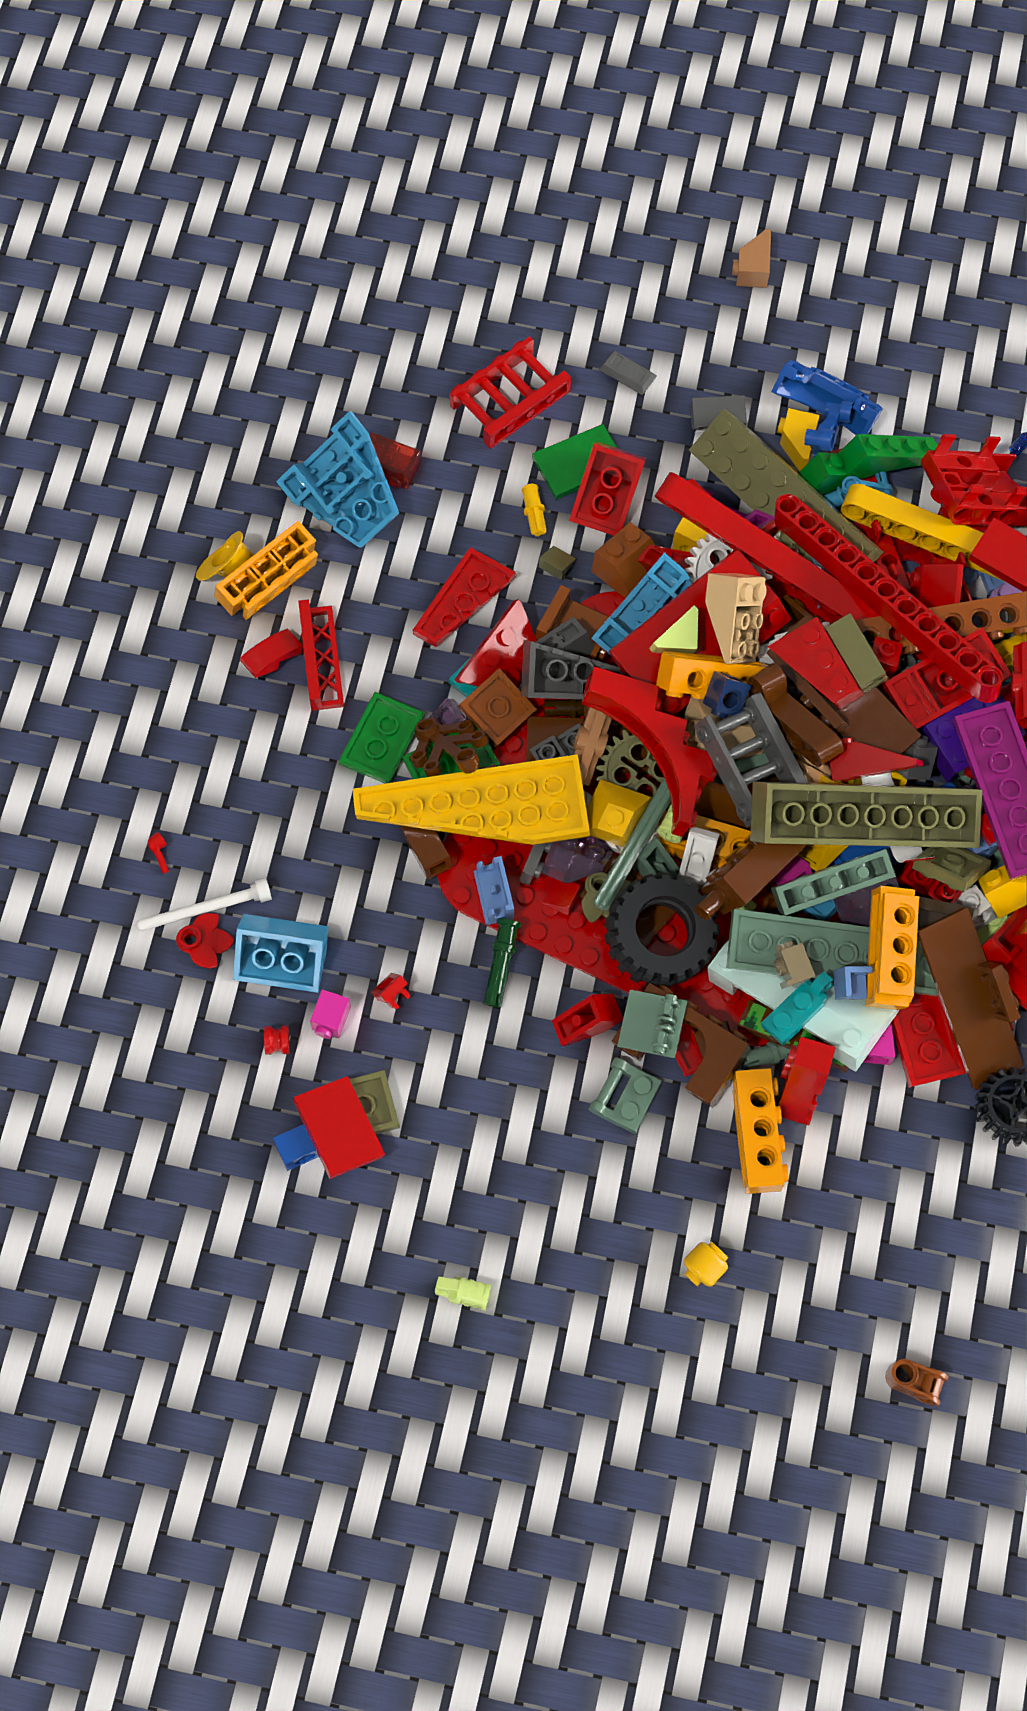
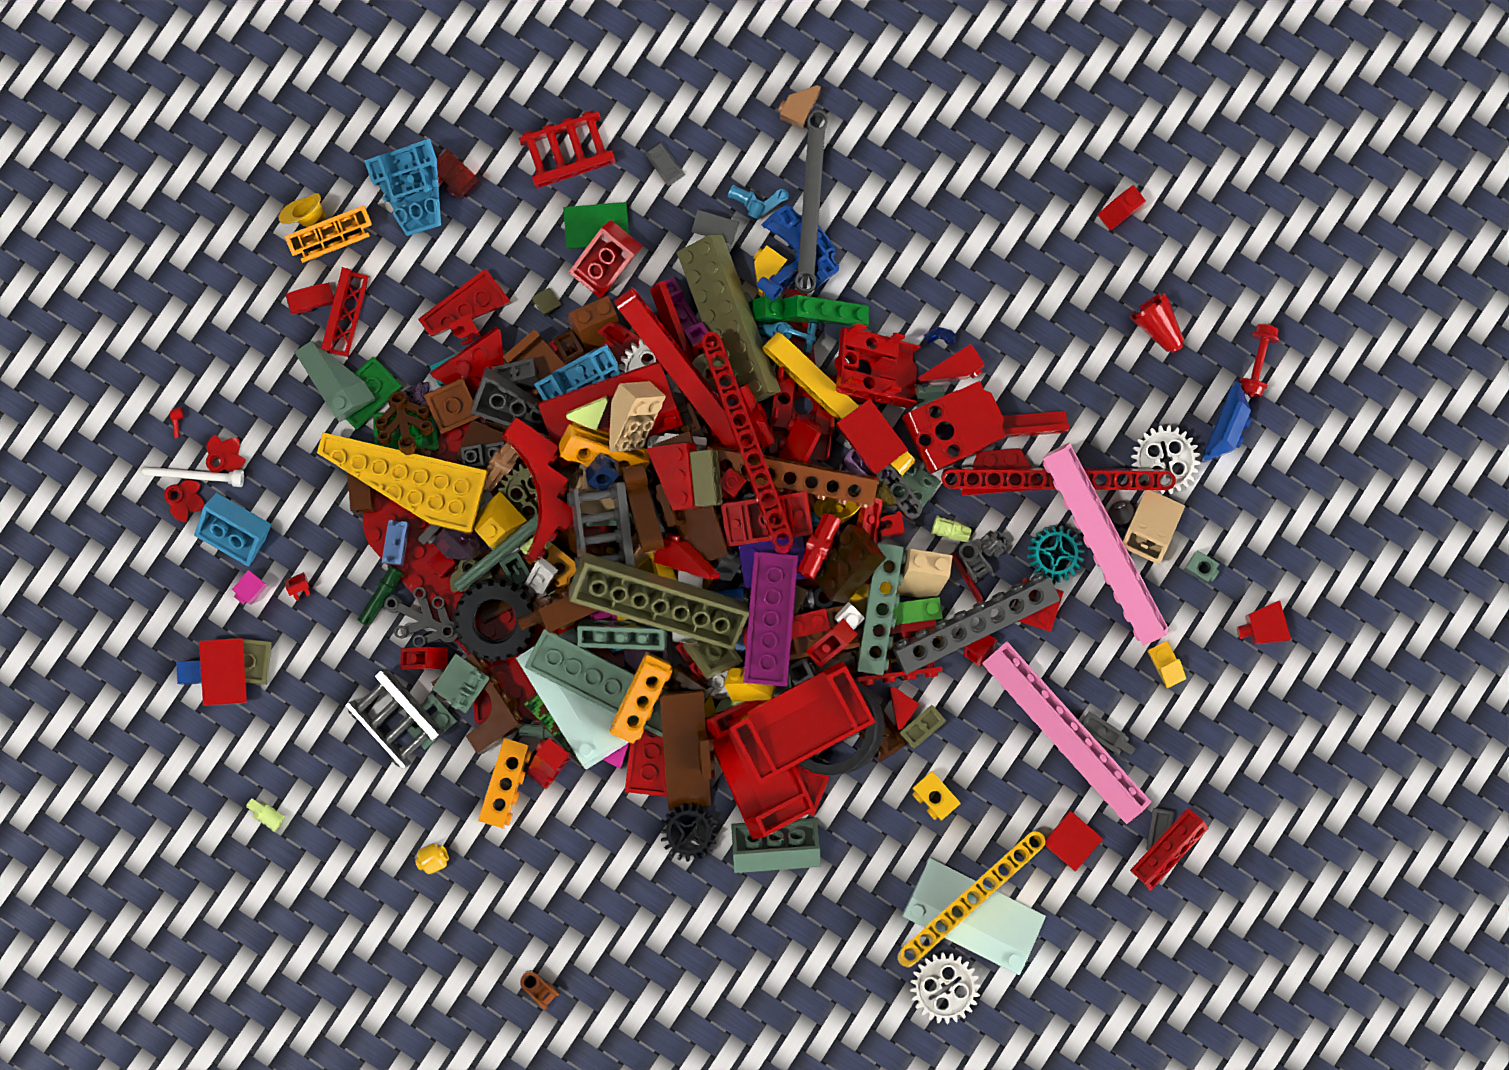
camera: 20 degrees right, 15 degrees up
red wheel [264,1025,290,1055] -> none
yellow axle [521,484,546,537] -> none
teal hinge [761,972,833,1046] -> none
dark tan brick [774,941,815,989] -> none
medium blue panel [833,966,873,1000] -> none
none -> red plate [206,435,246,473]
none -> sand green wedge [295,341,375,422]
none -> dark grey fence [345,668,445,769]
none -> dark grey plant [384,587,458,647]
none -> red hinge [448,313,481,345]
none -> reddish brown slope [553,329,585,364]
none -> dark azure pin [728,185,789,220]
none -> dark grey piece [795,110,828,294]

